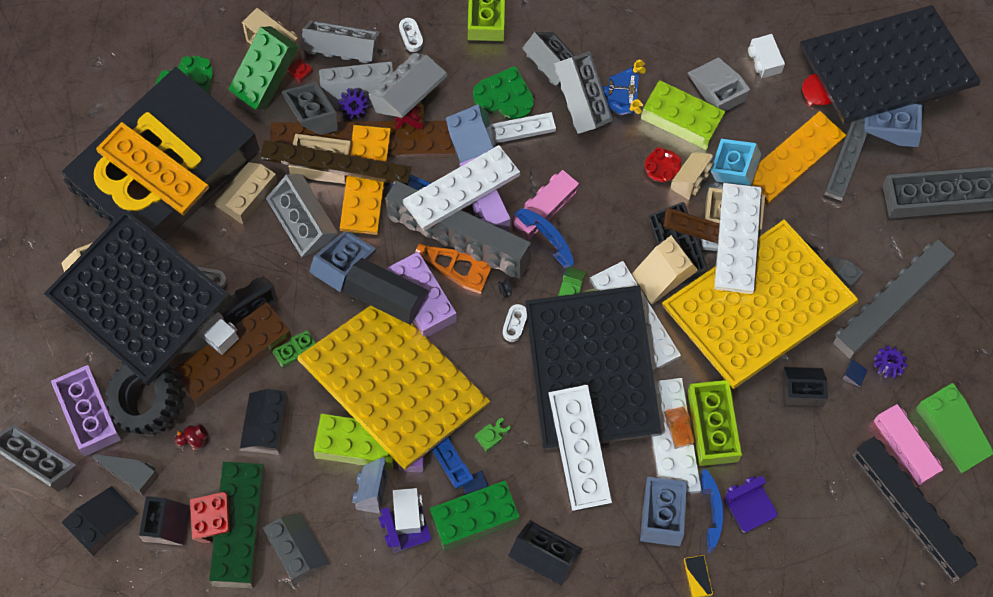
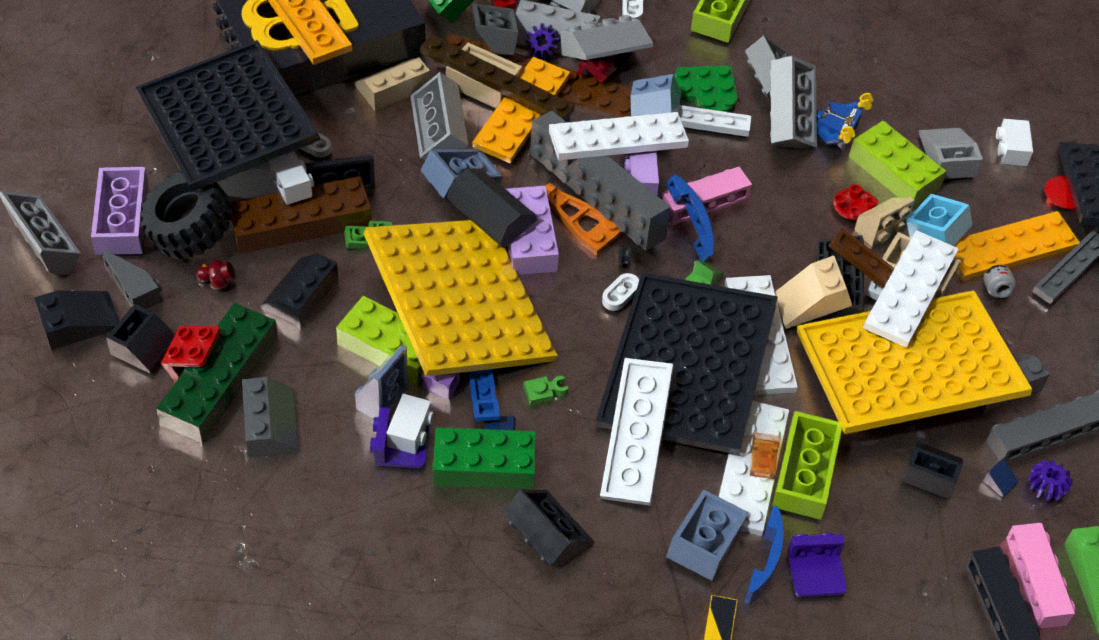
camera: 20 degrees right, 15 degrees down
none -> light grey head [983,265,1016,298]

